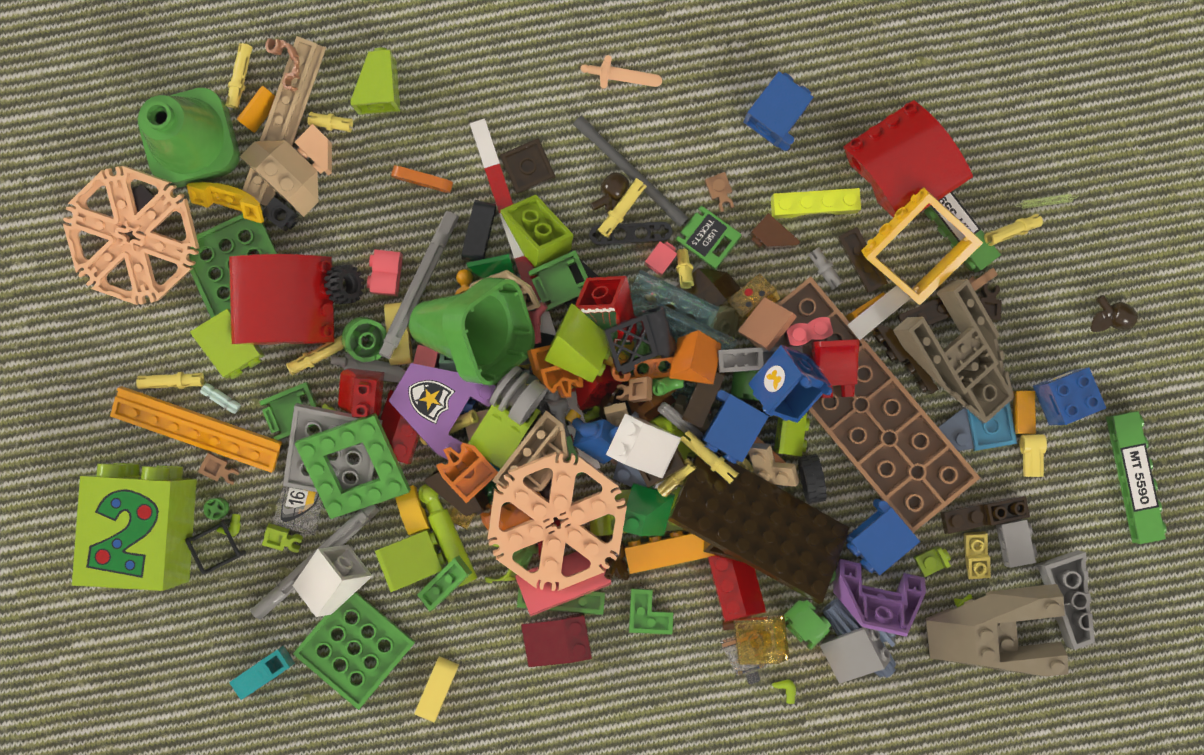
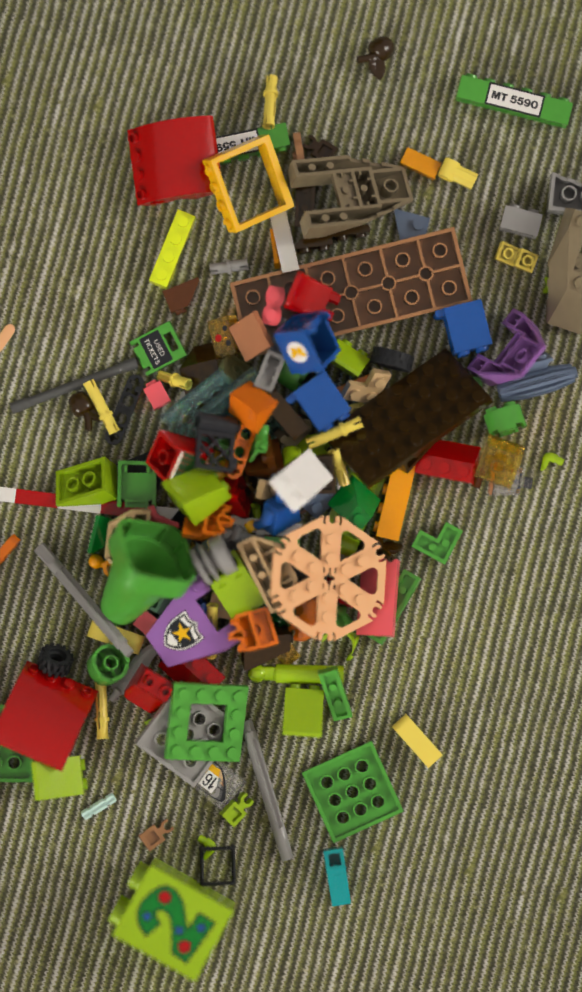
camera: 70 degrees left, 0 degrees up
light orange plate [110,386,283,473] -> none
light yellow pin [136,372,205,389] -> none
bright green wheel [203,498,229,520] -> none
bright green container [259,382,318,441] -> none
white slope [292,545,372,617] -> none
coral brick [367,250,403,296] -> none
yellow slope [395,485,430,536] -> none
black beam [461,200,496,262] -> none
dark brown tile [500,138,556,195] -> none
dark red slope [521,613,592,667] -> none
medium nougat plate [617,377,652,403] -> none
light grey axle [658,402,704,441] -> none
medium nougat plate [705,172,734,213] -> none
blue container [743,71,813,151] -> none
light grey panel [820,627,891,684] -> none
dark brown plate [837,227,888,293] -> none
lime bracket [913,546,951,577] -> none
dark brown slope [940,496,1030,534] -> none
dark azure tile [967,402,1017,451] -> none
yellowish green piece [1016,194,1077,209] -> none
blue container [1033,367,1106,425] -> none

